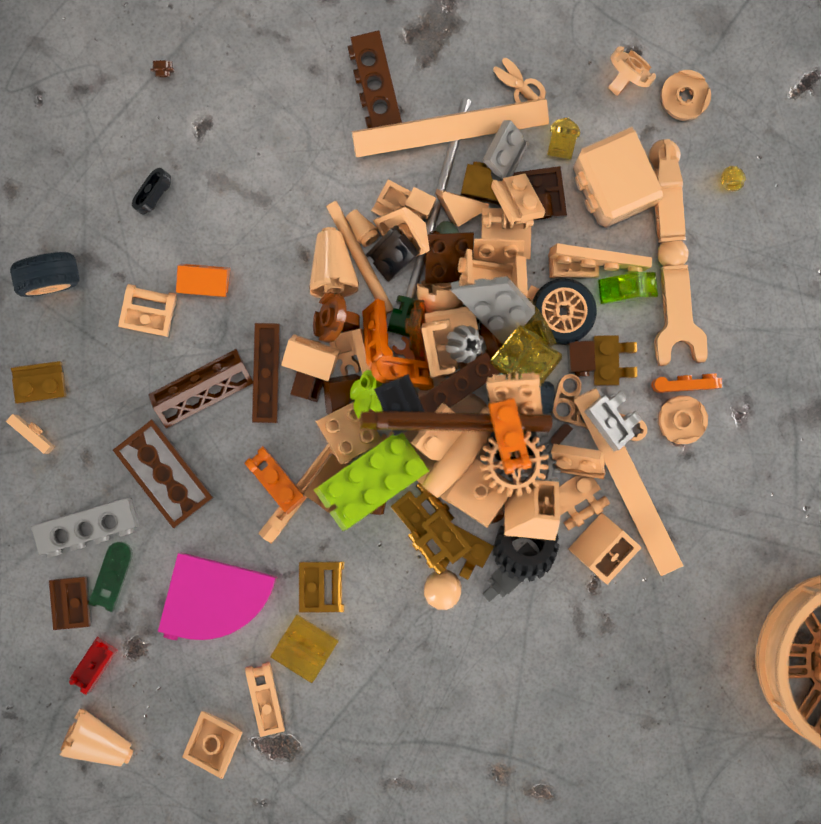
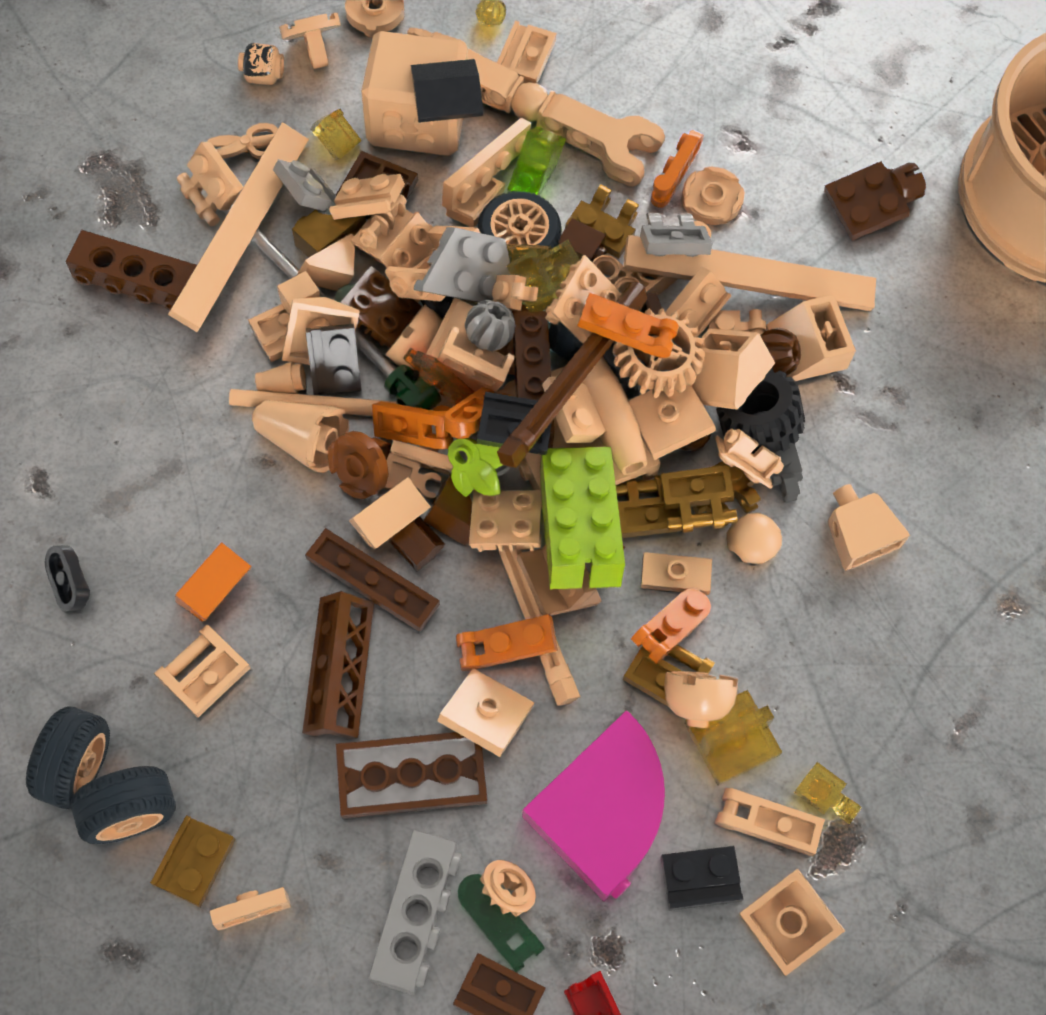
camera: 65 degrees left, 20 degrees down
none -> black wheel [71,766,176,844]
none -> light nougat plate [177,142,243,226]
none -> light nougat head [238,43,284,85]
none -> black slope [411,59,483,123]
none -> light nougat plate [438,668,535,757]
none -> light nougat gear [480,860,536,917]
none -> light nougat plate [492,275,538,311]
none -> light nougat plate [497,20,556,84]
none -> orange plate [631,589,711,664]
none -> light nougat plate [641,552,712,595]
none -> black plate [660,846,744,911]
none -> light nougat cylinder [665,671,738,728]
none -> light nougat hinge [715,429,784,489]
none -> reddish brown piece [760,328,801,376]
none -> clear yellow plate [794,762,862,824]
none -> reddish brown plate [824,161,926,241]
none -> light nougat torso [828,484,910,571]

